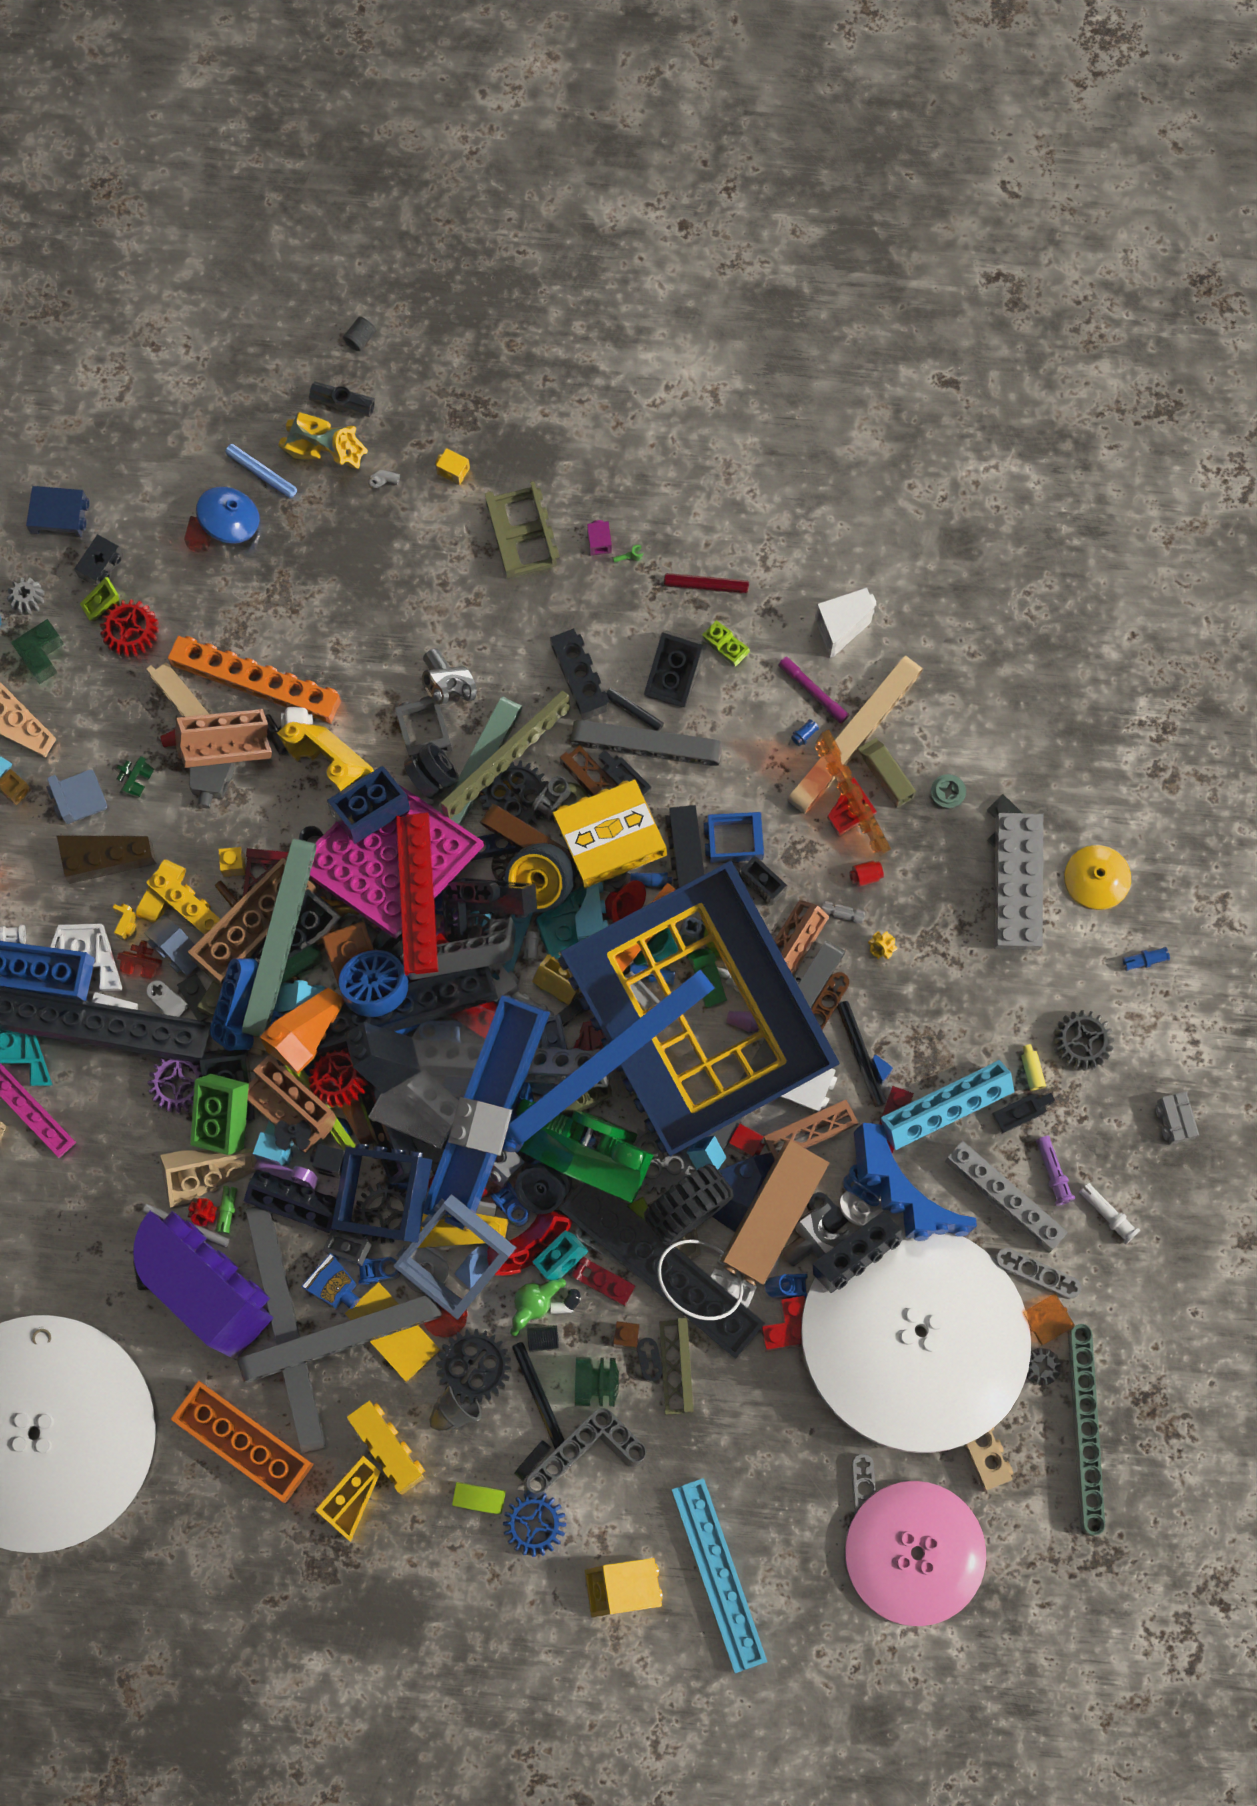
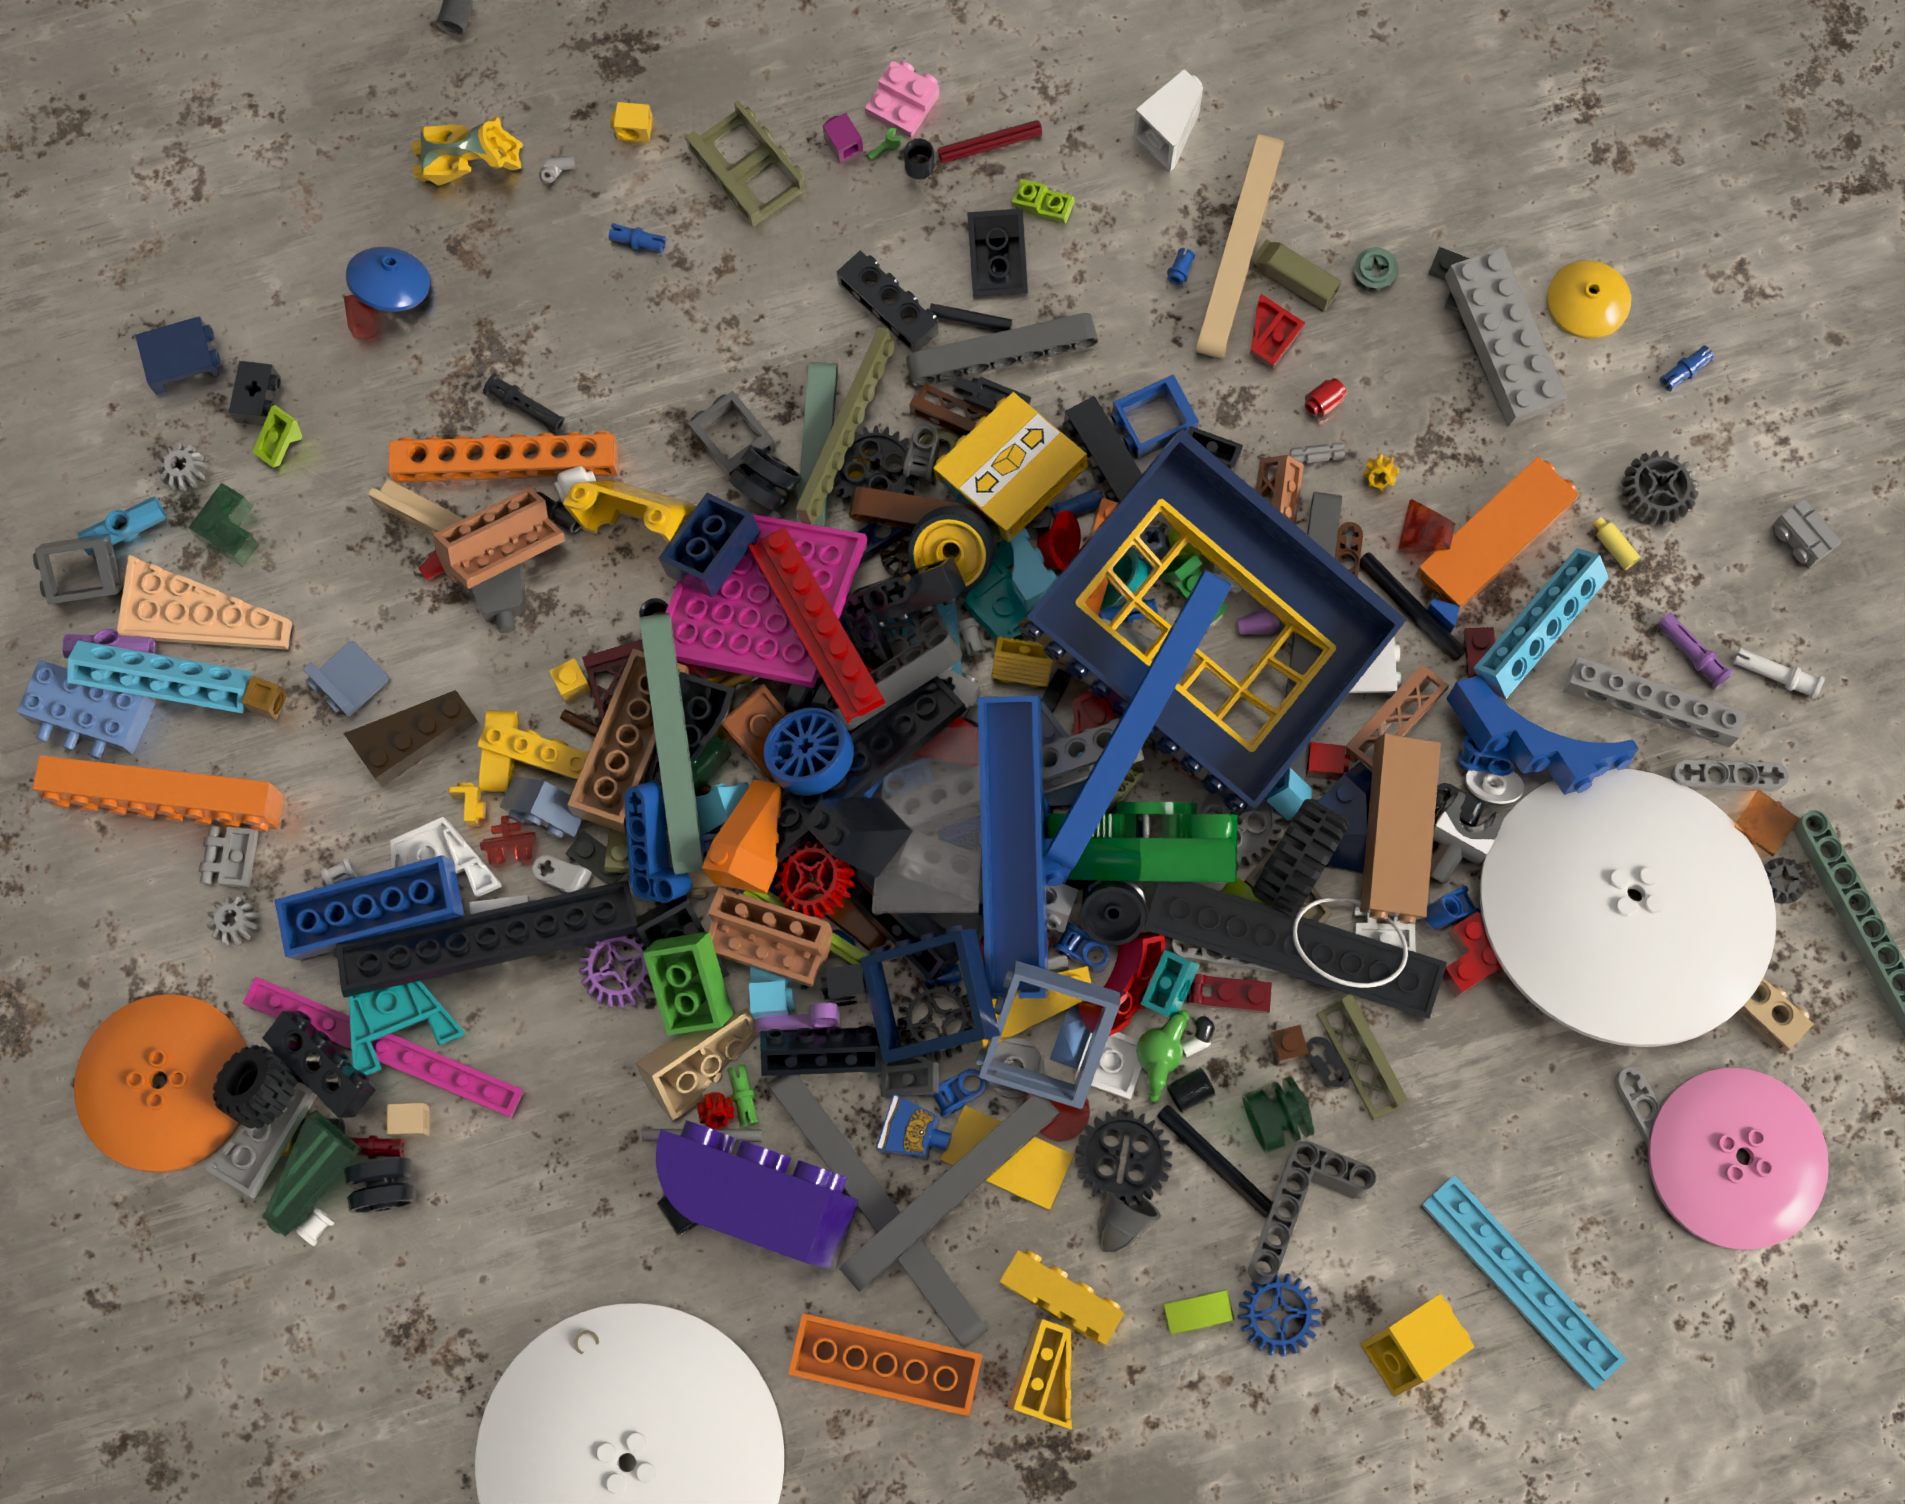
camera: 20 degrees left, 0 degrees up
red gear [100,599,159,657] -> none
dark green hips [114,756,155,798] -> none
light blue axle [225,444,297,498] -> none
black piece [274,1120,311,1151] -> none
black piece [309,381,375,417] -> none
dark grey connector [422,648,477,705] -> none
light grey slope [448,1097,512,1156] -> none
black beam [514,1440,552,1482] -> none
magenta piece [778,656,850,724] -> none
black brick [813,1211,902,1293] -> none
clear orange wing [815,729,891,857] -> none
black hinge [991,1093,1055,1134] -> none
none -> black pin [483,373,565,433]
none -> blue pin [608,223,666,254]
none -> bright pink plate [865,61,939,138]
none -> black piece [904,138,934,179]
none -> white plate [1074,1032,1142,1101]
none -> clear red wing [1398,499,1456,554]
none -> orange brick [1415,456,1580,611]

